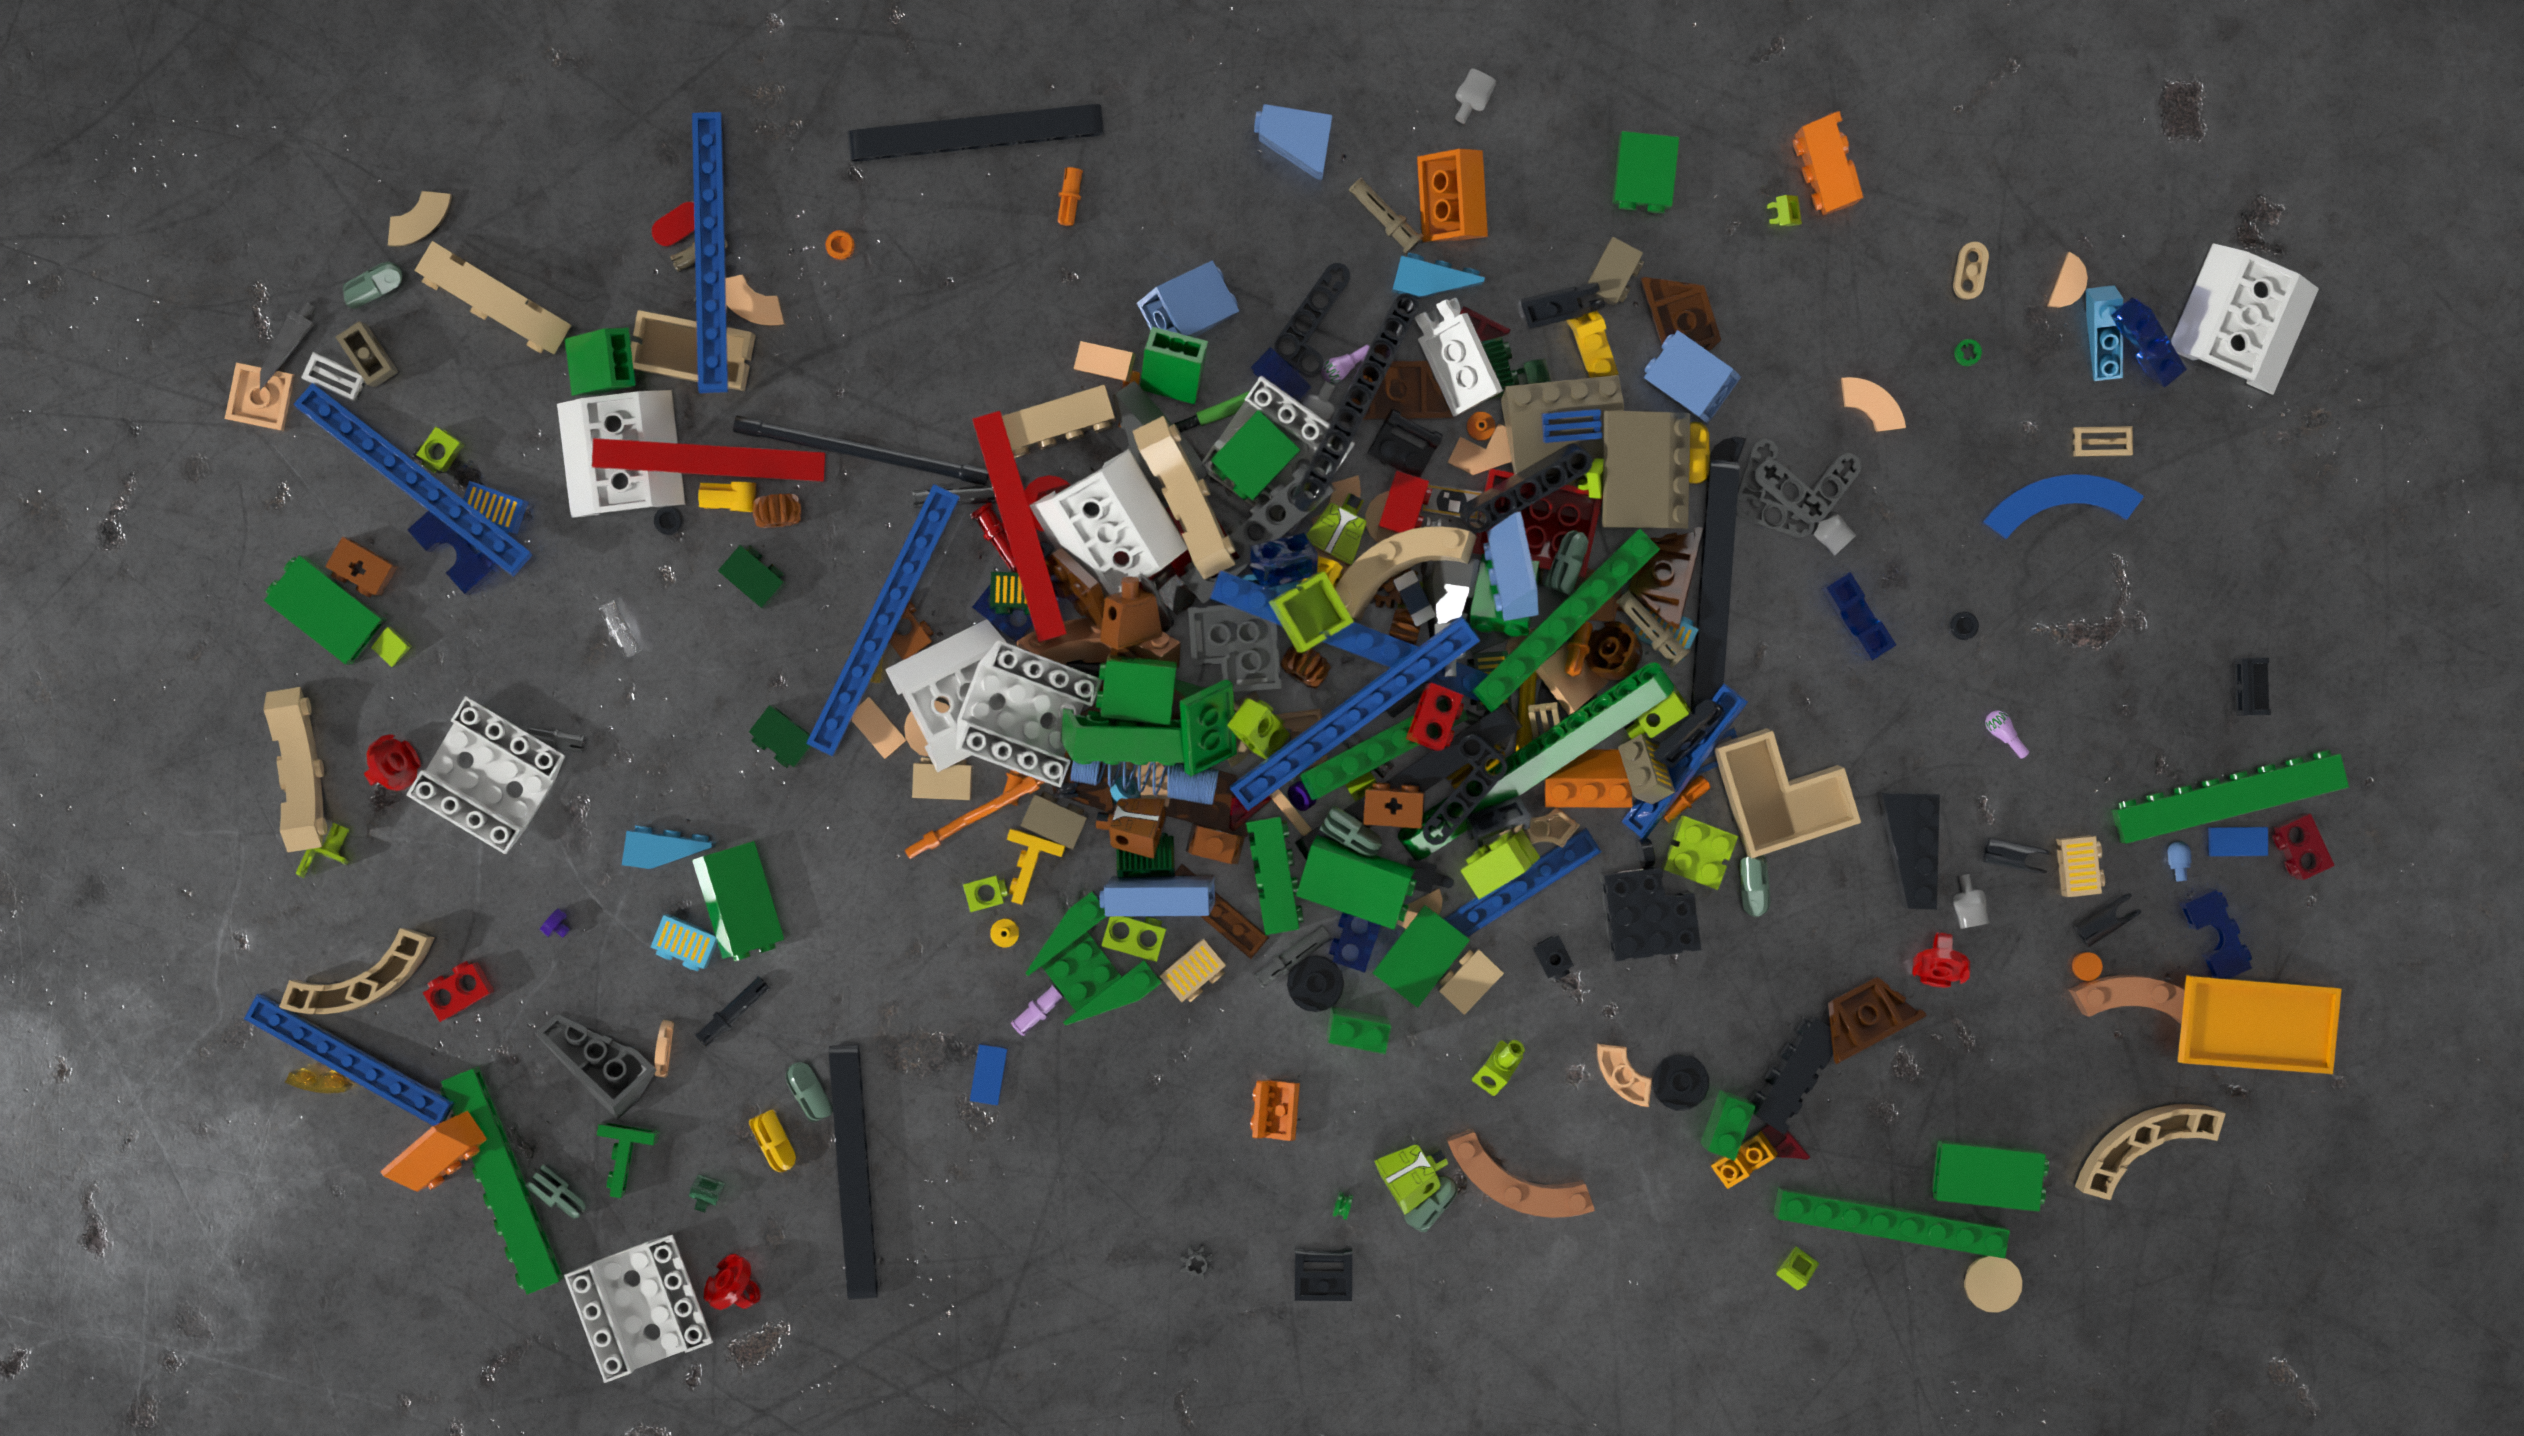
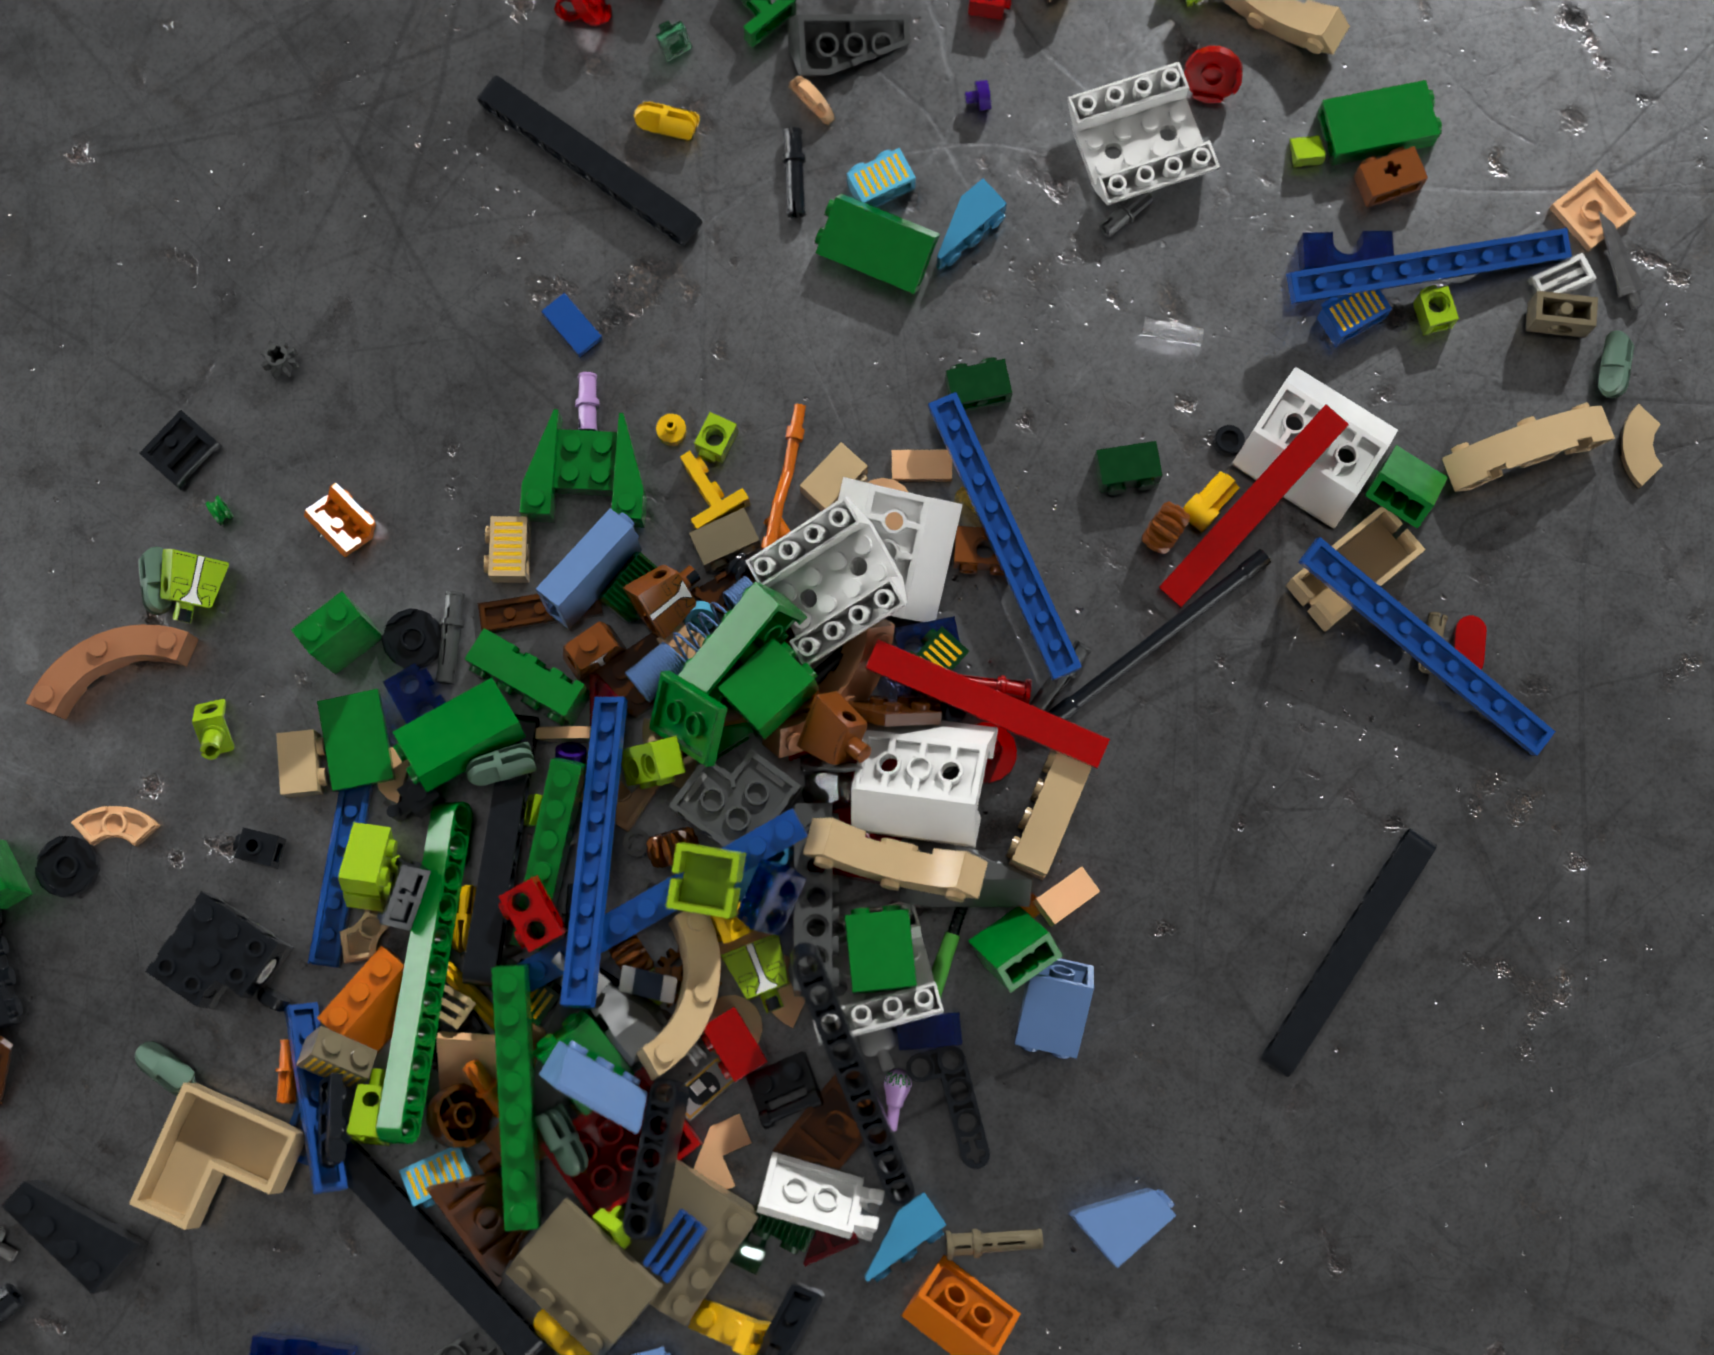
camera: 135 degrees right, 10 degrees down
light nougat tile [726,274,785,326] -> none
sand green arm [785,1062,833,1123] -> none
orange tile [825,230,855,260] -> none
orange axle [1057,167,1083,226] -> none
lime brick [1101,916,1167,962] -> none
dark orange brick [1363,783,1425,828] -> none
black beam [1423,733,1508,845] -> none
orange tile [1466,412,1495,441] -> none
dark tan pin [1616,590,1691,668] -> none
lime piece [1661,815,1738,890] -> none

